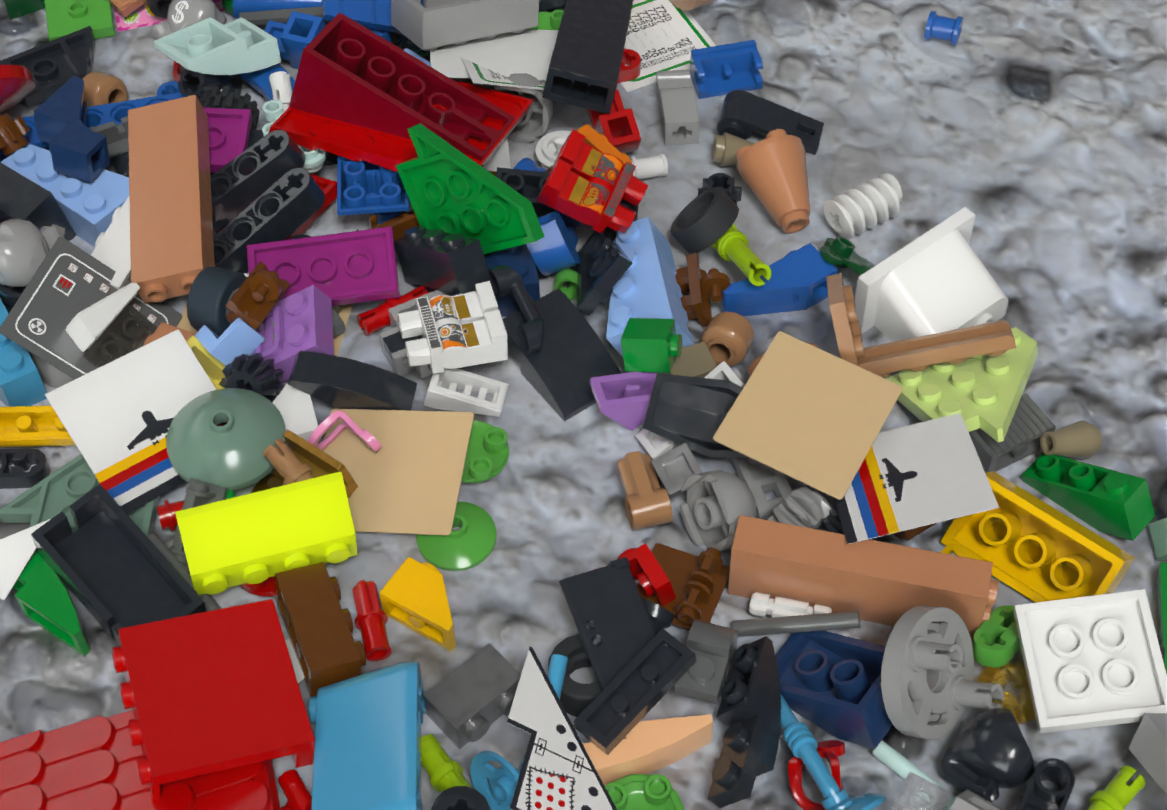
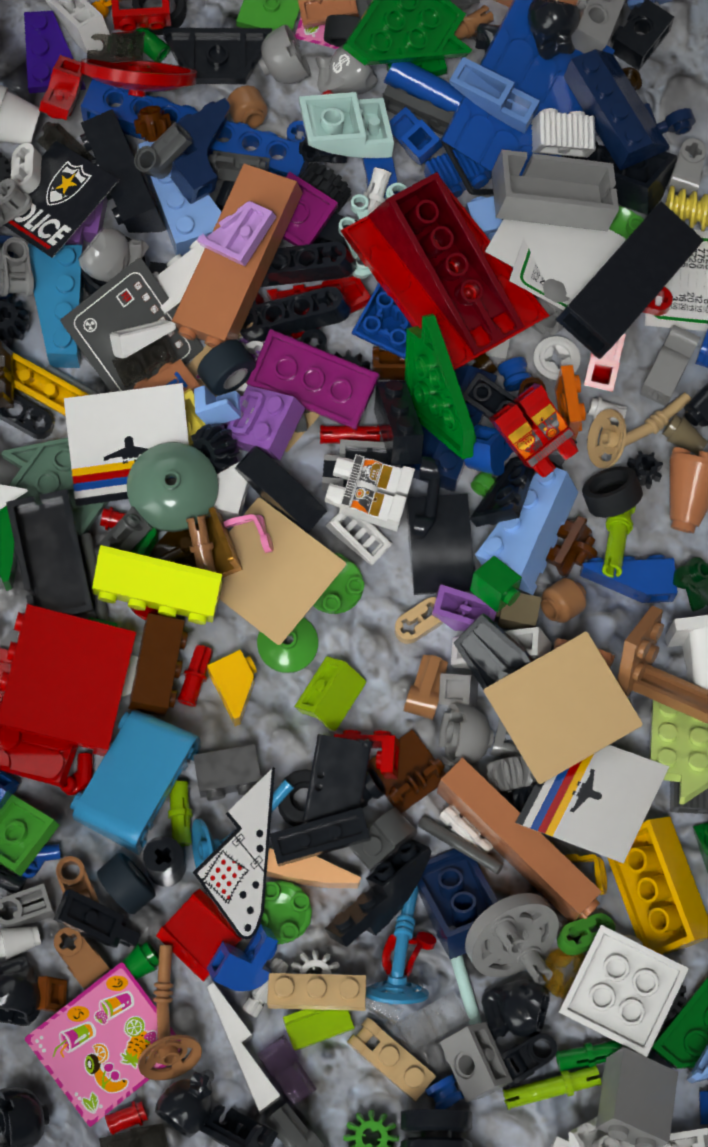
camera: 25 degrees right, 20 degrees up
reddish brown hips [225,261,290,330] -> none
none -> dark grey piece [134,122,193,179]
none -> lavender wing [197,201,276,266]
none -> light grey cylinder [259,25,311,84]
none -> lime panel [294,656,366,731]
none -> tan beam [395,597,443,644]
none -> green pin [556,1040,622,1072]
none -> tan dish [587,392,691,469]

